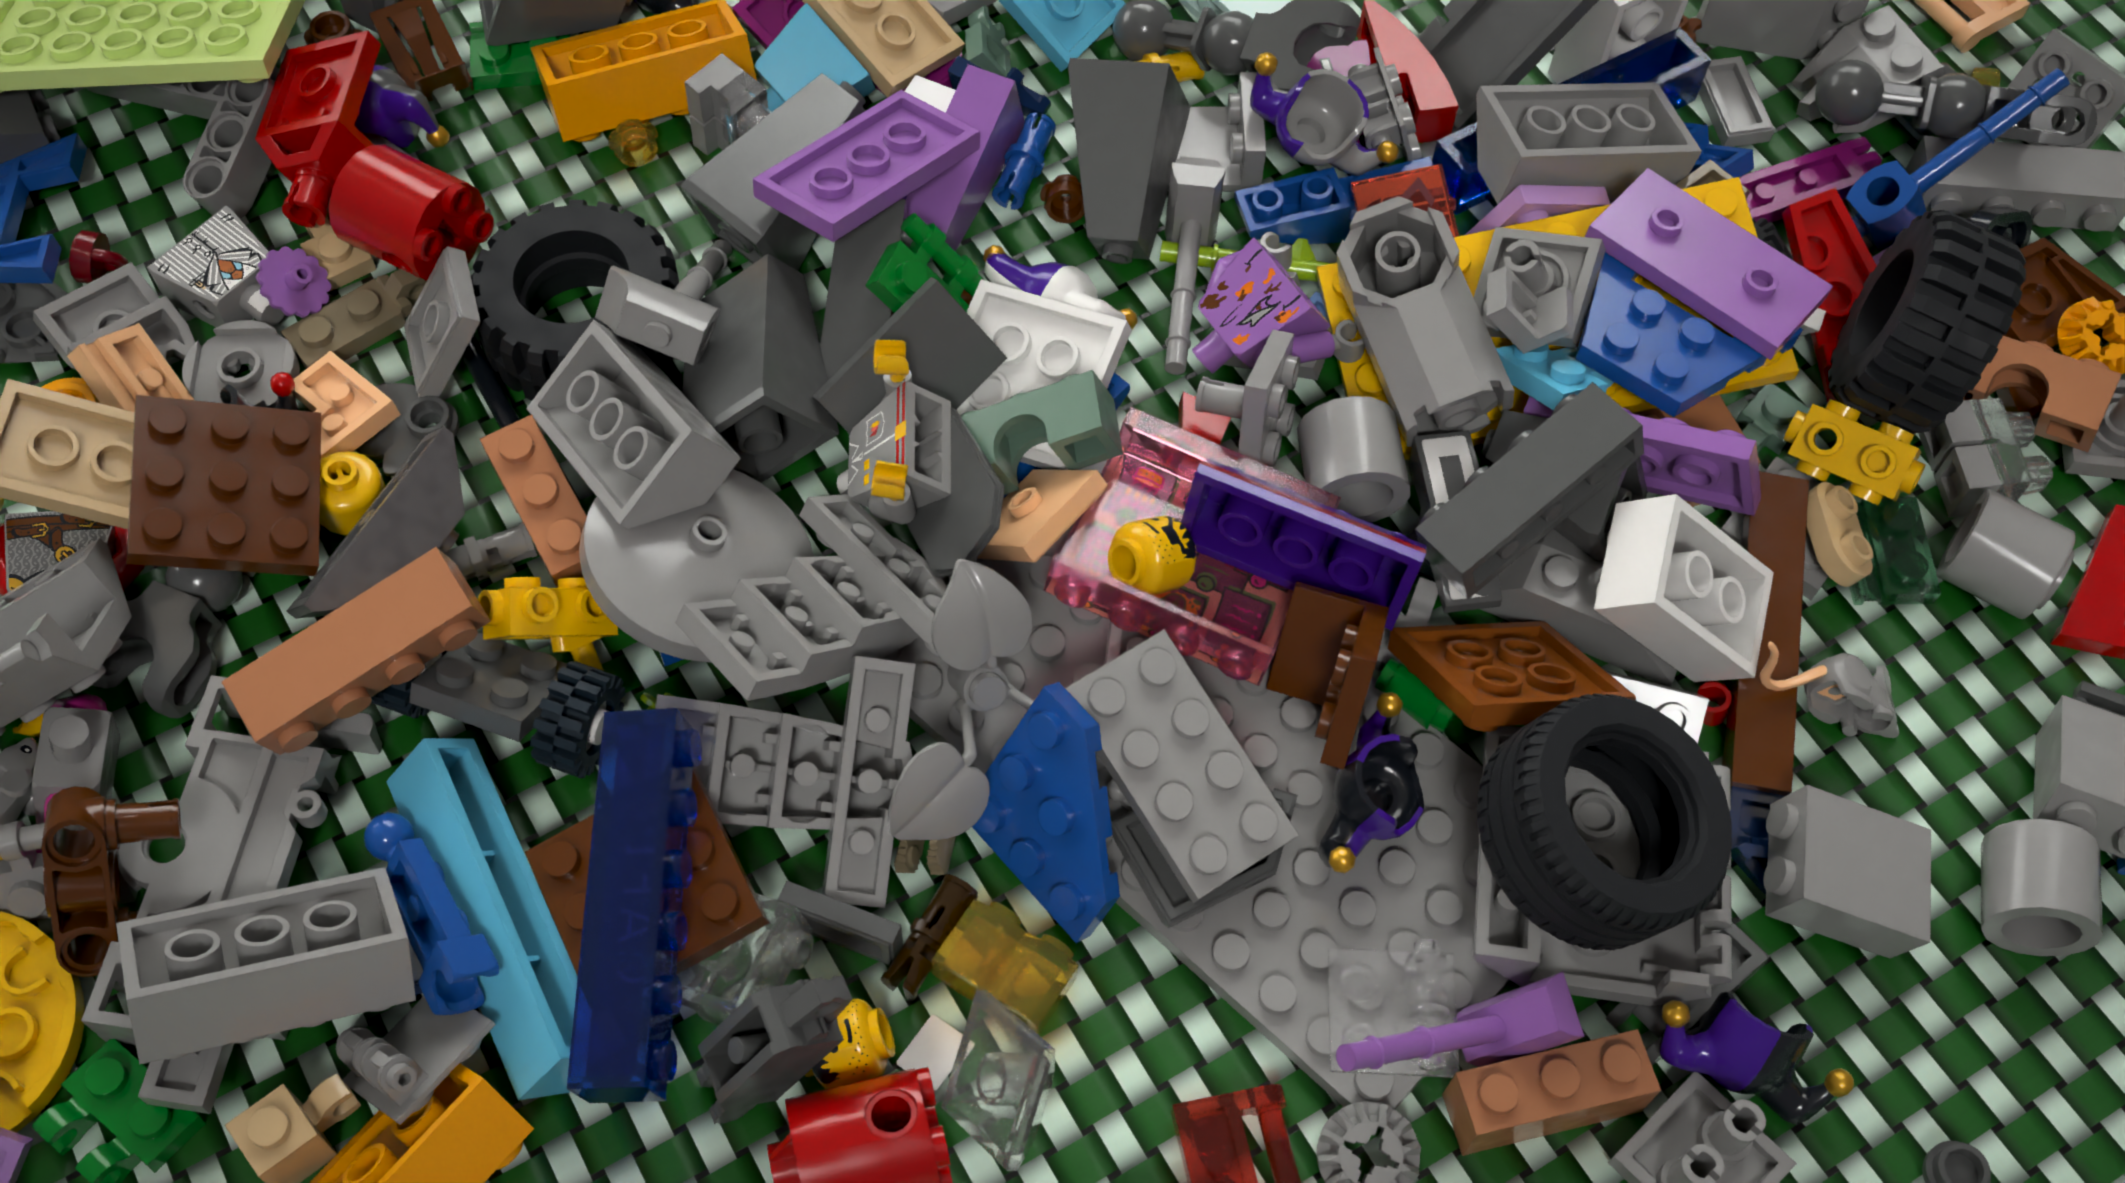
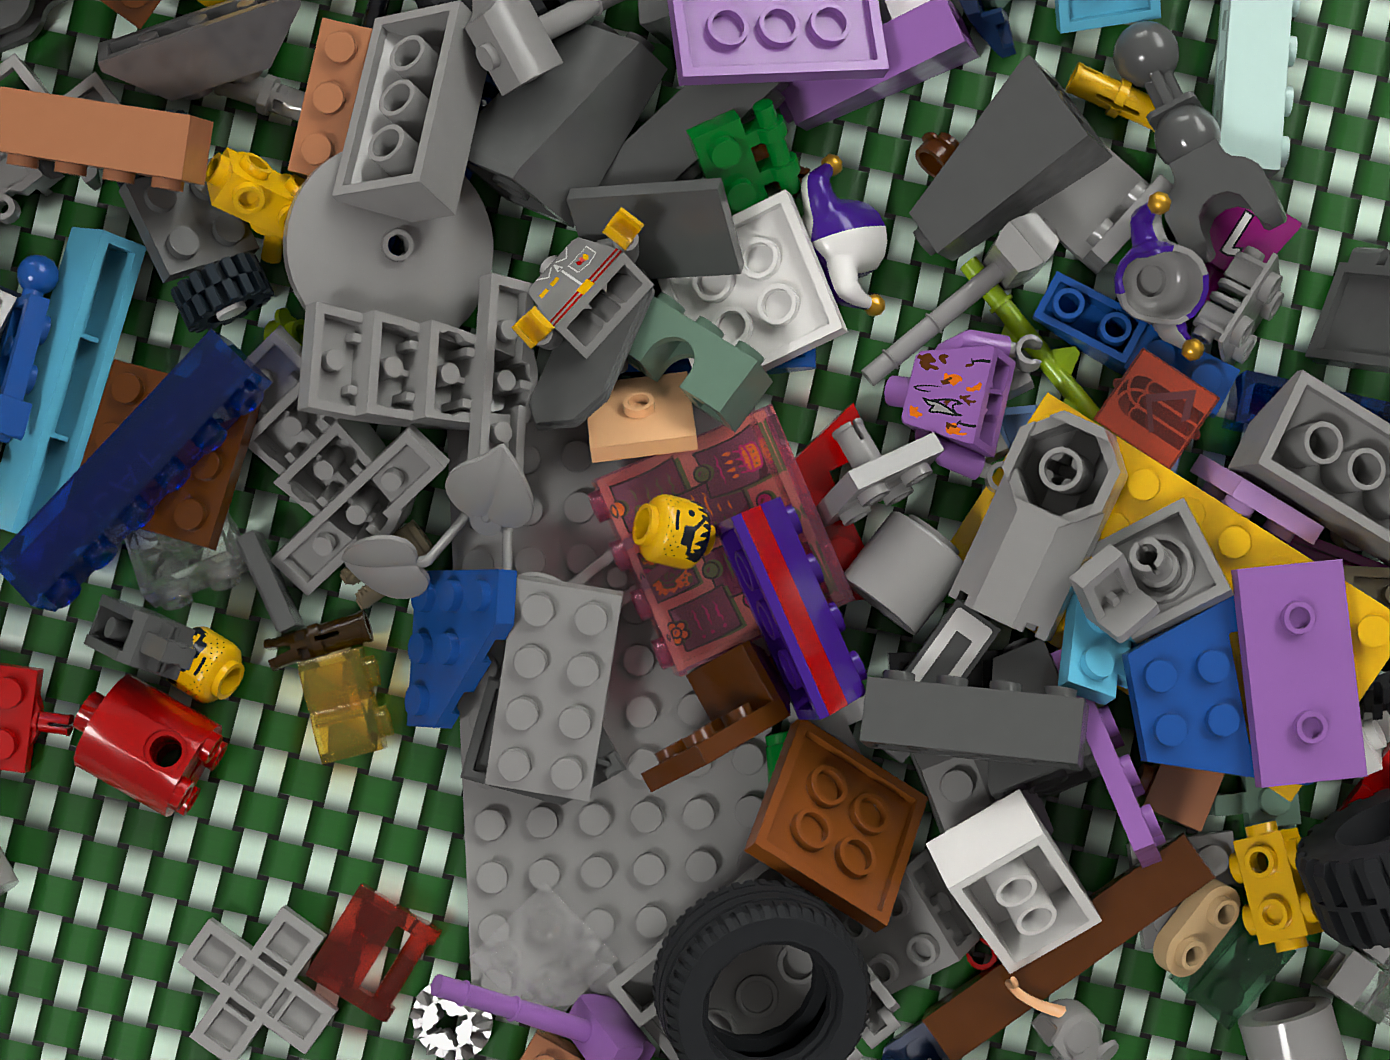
camera: 45 degrees right, 25 degrees up
white sticker [896,1015,972,1091] -> none
clear slope [941,990,1055,1171] -> none
blue pin [992,112,1056,210] -> none
black piece [1318,692,1424,874] -> none
slope [1357,0,1459,143] -> none

